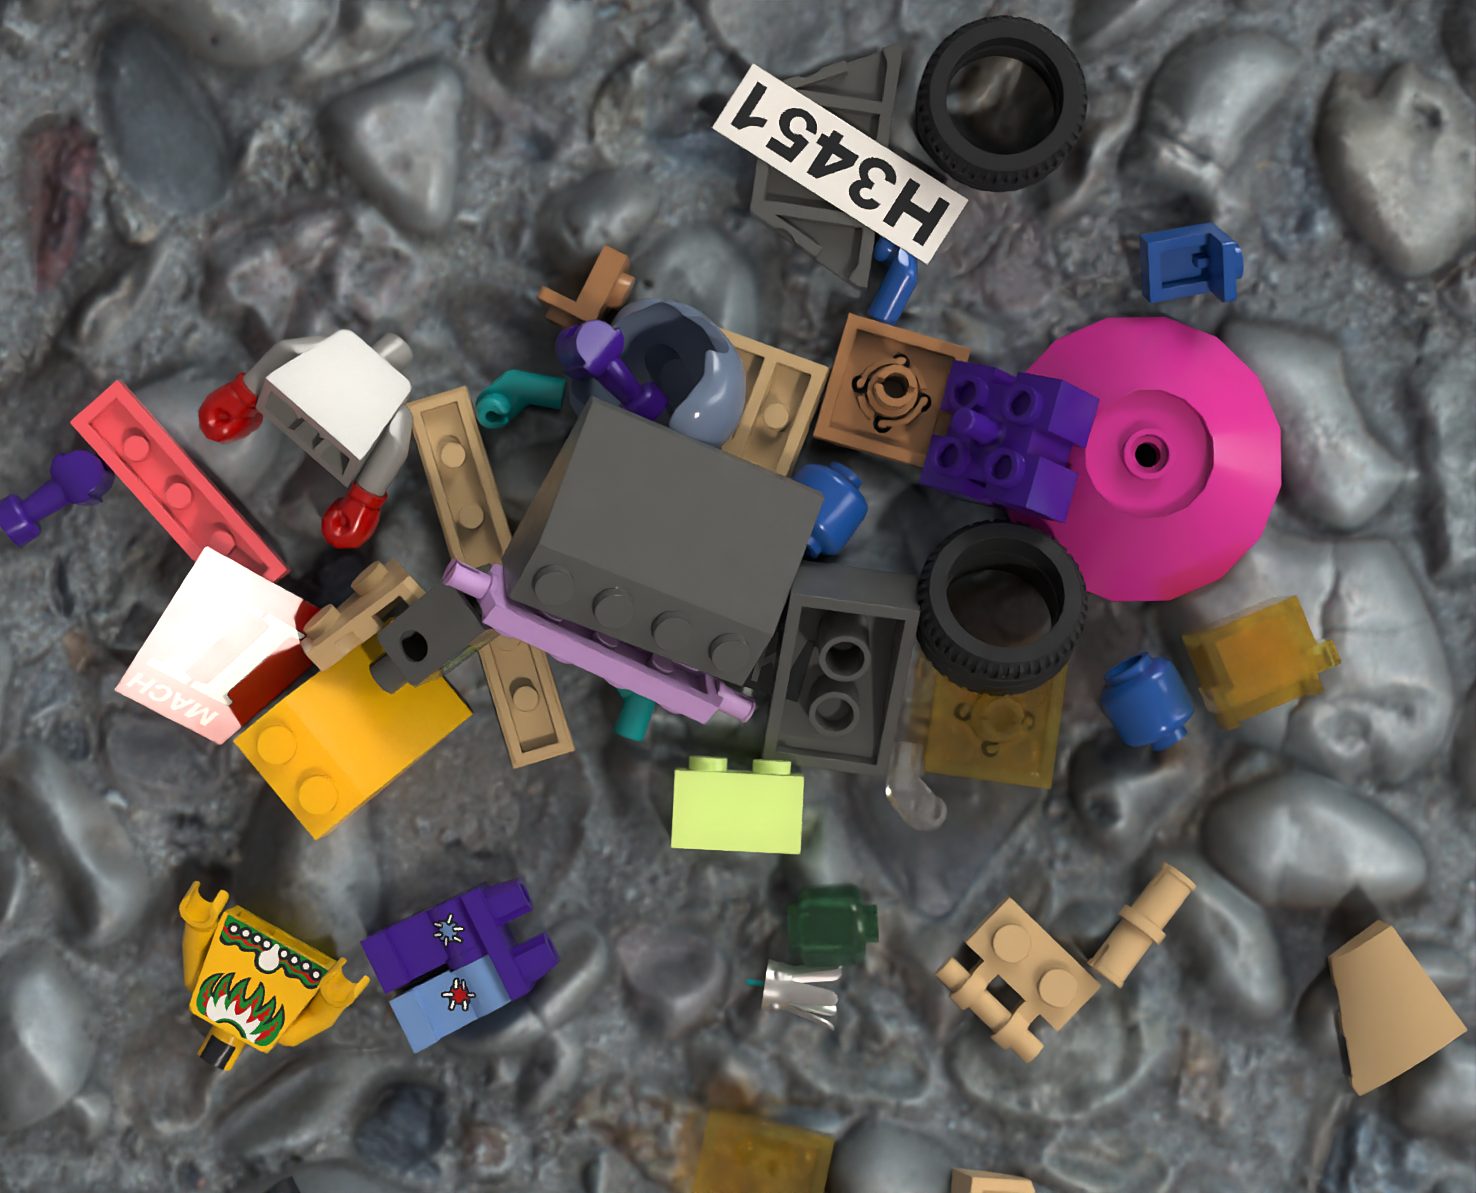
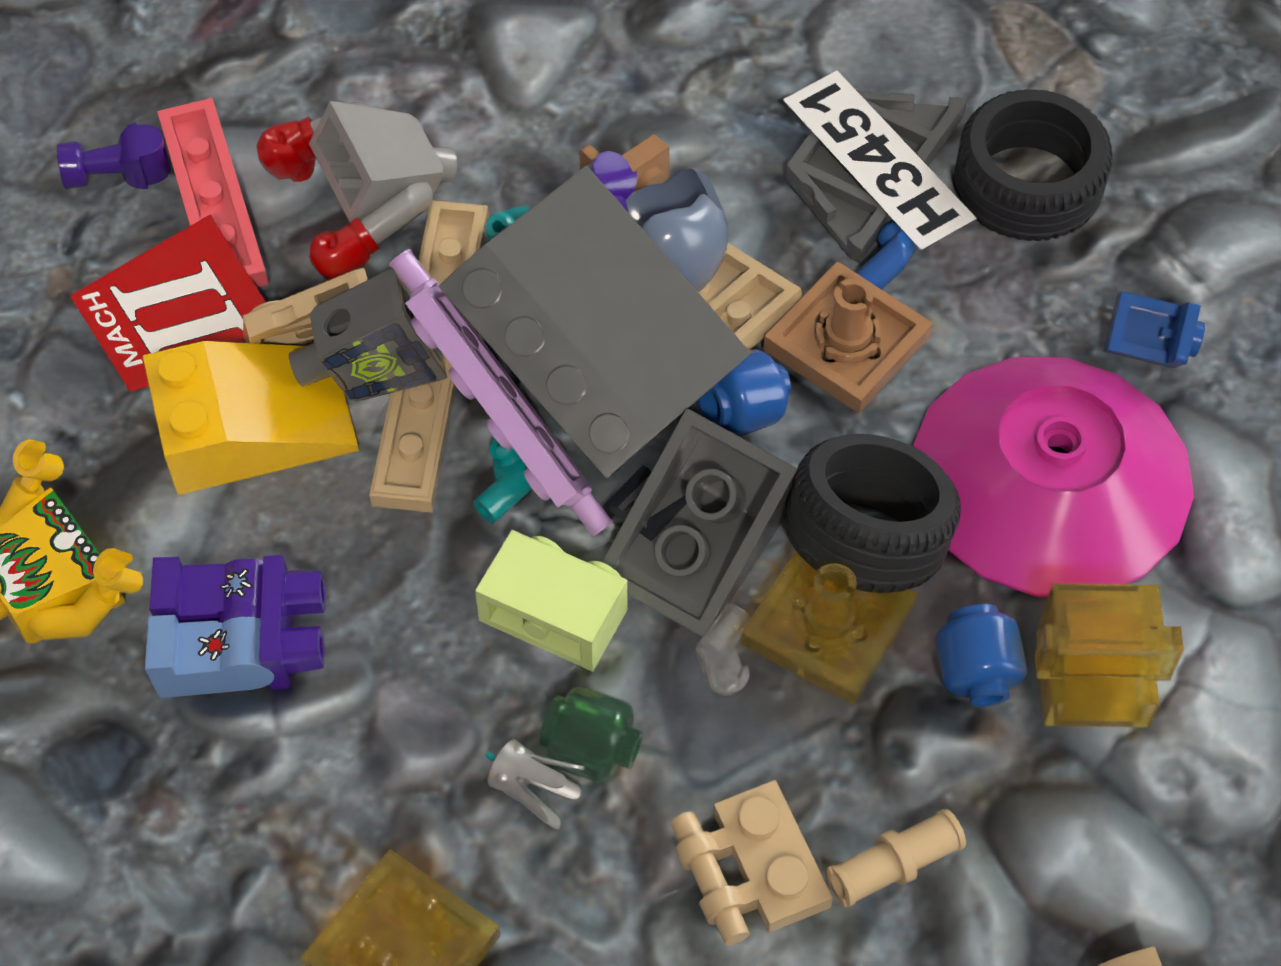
camera: 20 degrees right, 30 degrees down
dark purple brick [919,360,1100,524] -> none

